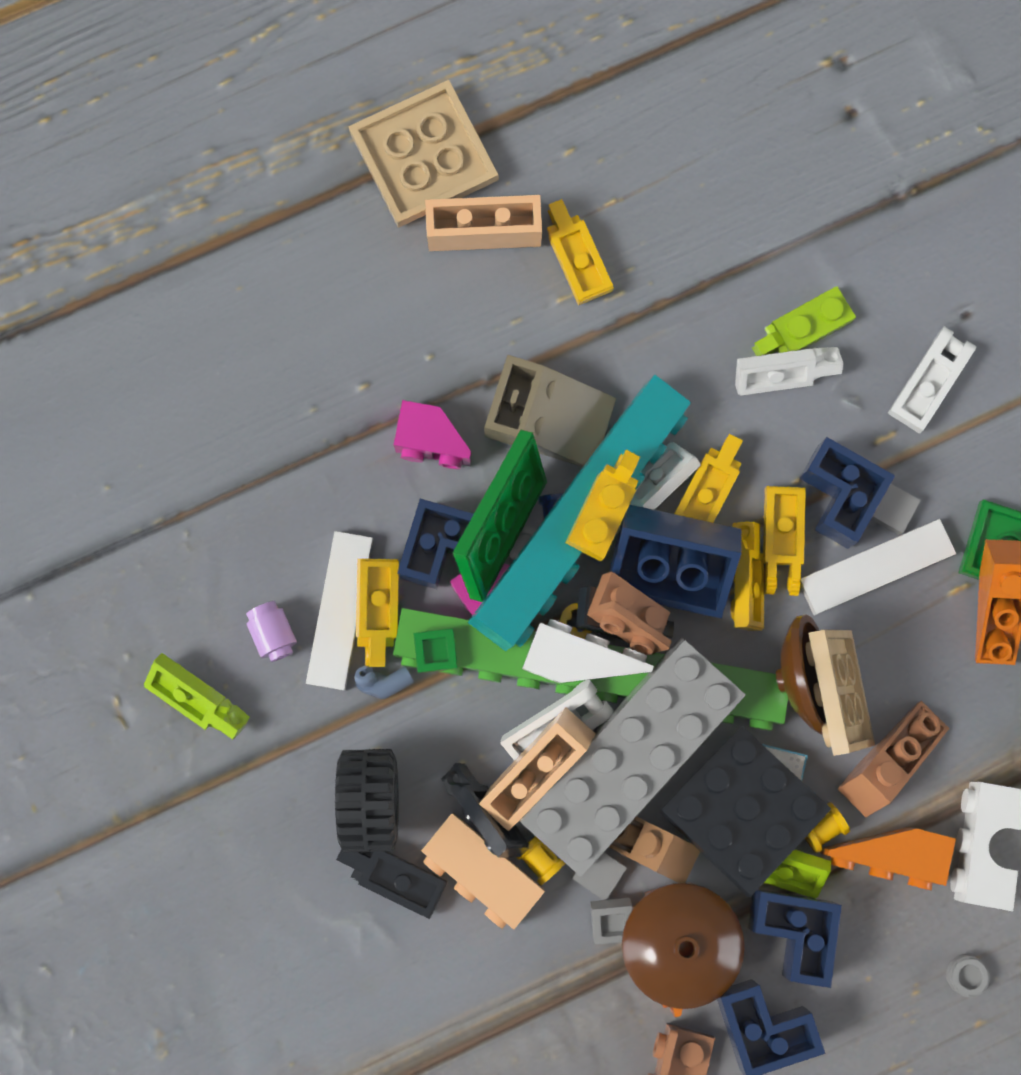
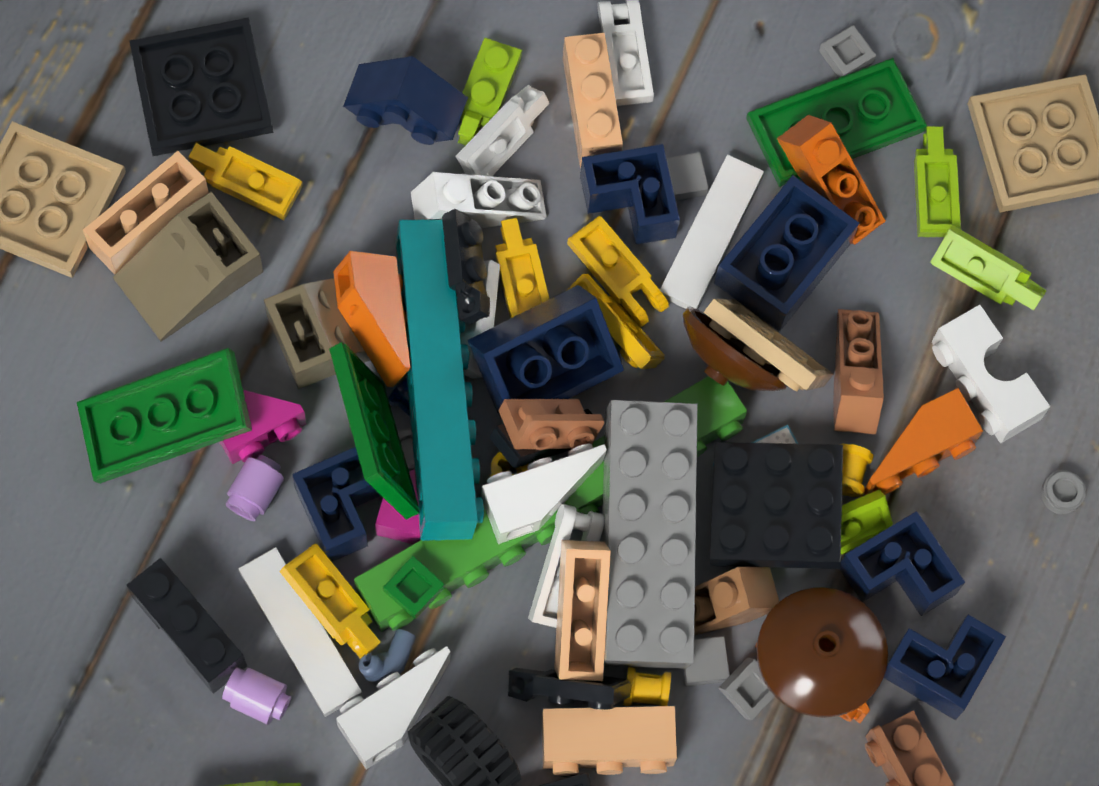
camera: 45 degrees left, 10 degrees down
yellow hinge [565,450,640,561] -> none
none -> green tile [77,348,252,484]
none -> dark tan slope [113,191,263,342]
none -> black arch [126,558,247,694]
none -> black plate [129,17,274,156]
none -> lavender brick [225,455,284,521]
none -> orange slope [333,251,411,387]
none -> white slope [336,646,450,770]
none -> dark blue brick [343,56,468,145]
none -> white slope [411,172,547,228]
none -> black hinge [442,209,490,325]
none -> light nougat brick [563,32,623,168]
none -> dark blue brick [714,175,860,331]

